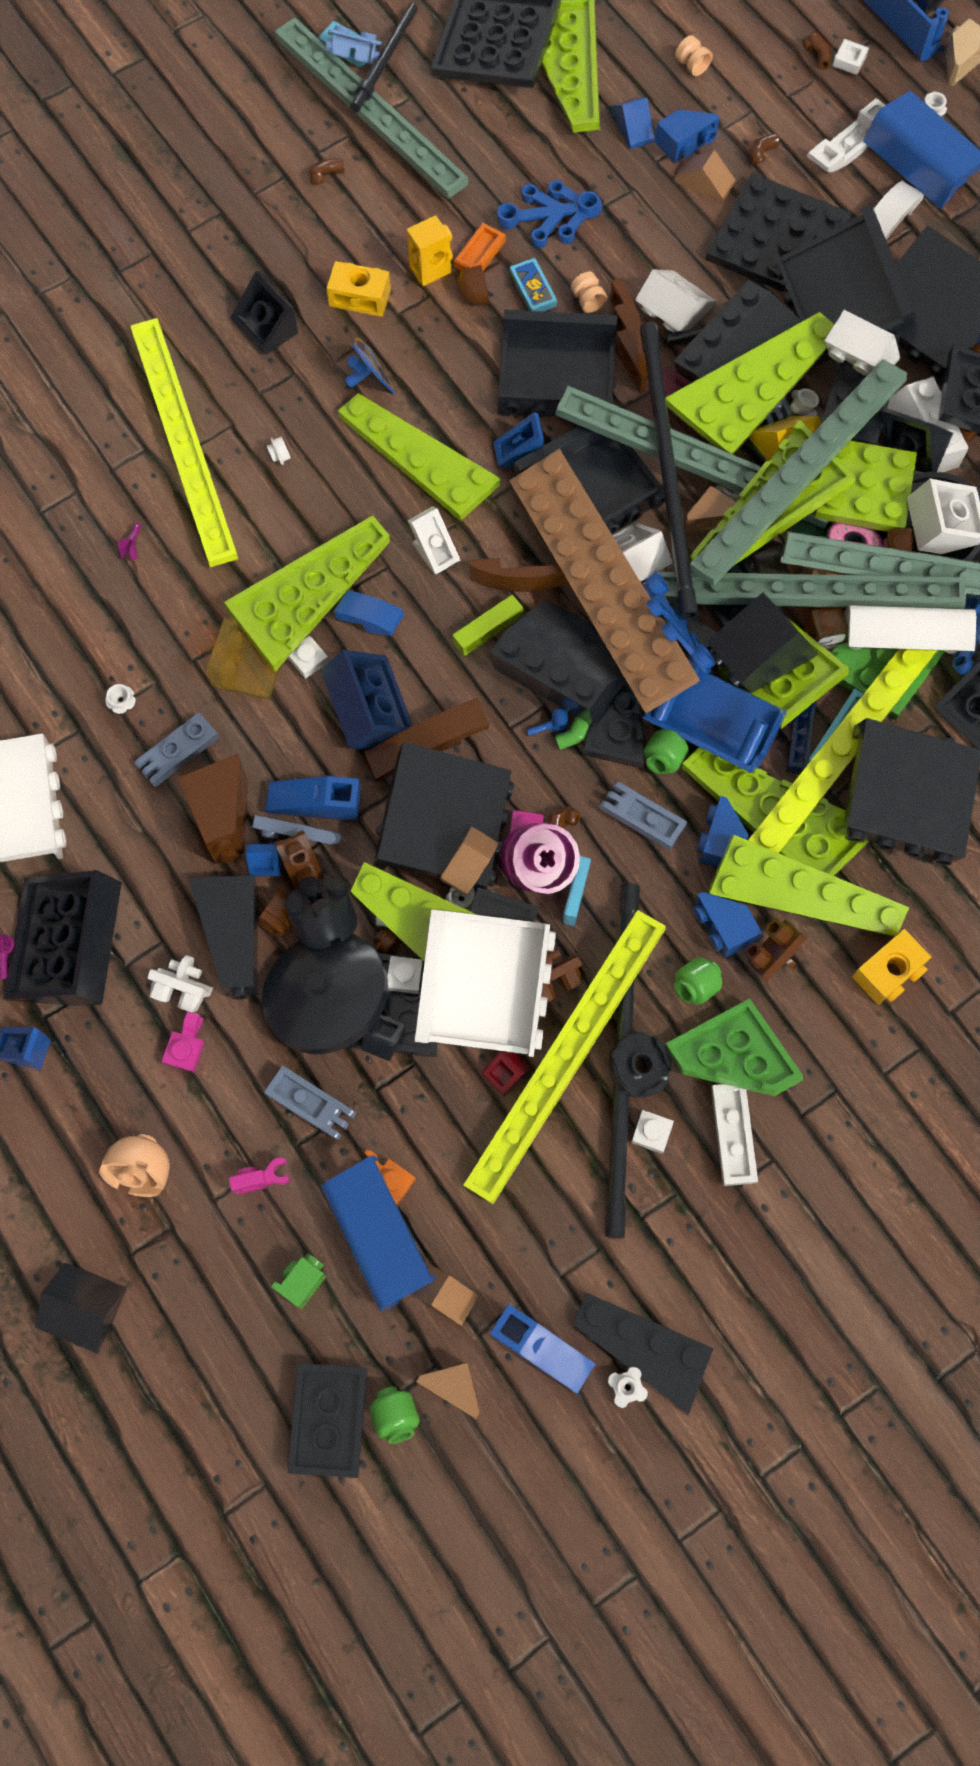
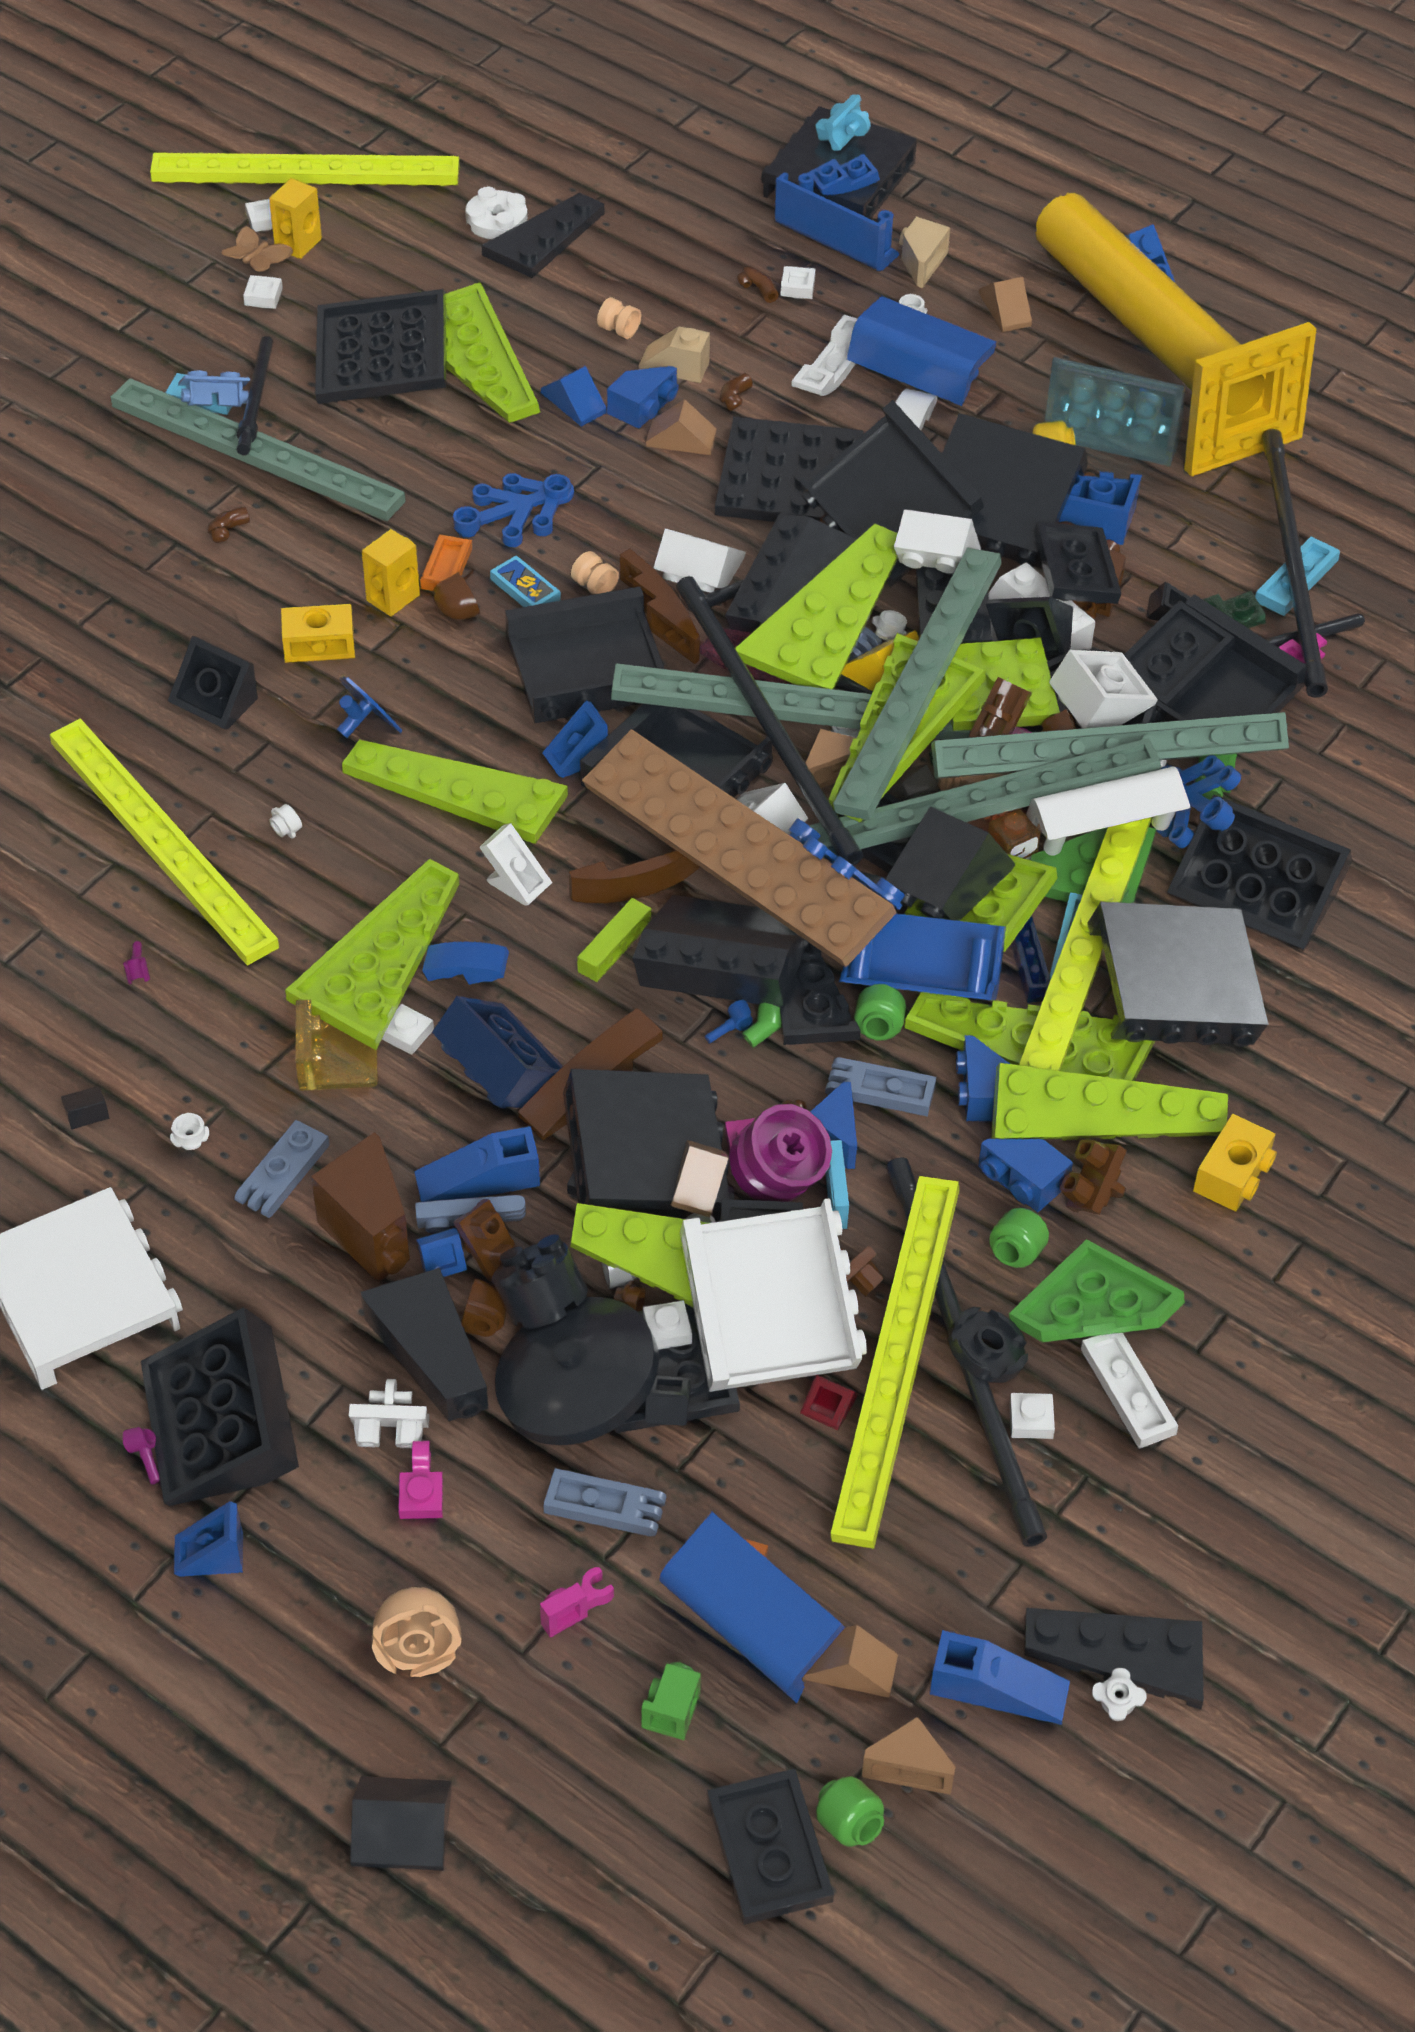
camera: 20 degrees left, 20 degrees down
none -> black slope [61,1086,110,1130]
none -> tan slope [639,326,710,383]
none -> blue slope [810,1082,857,1169]
none -> reddish brown hips [969,677,1032,738]

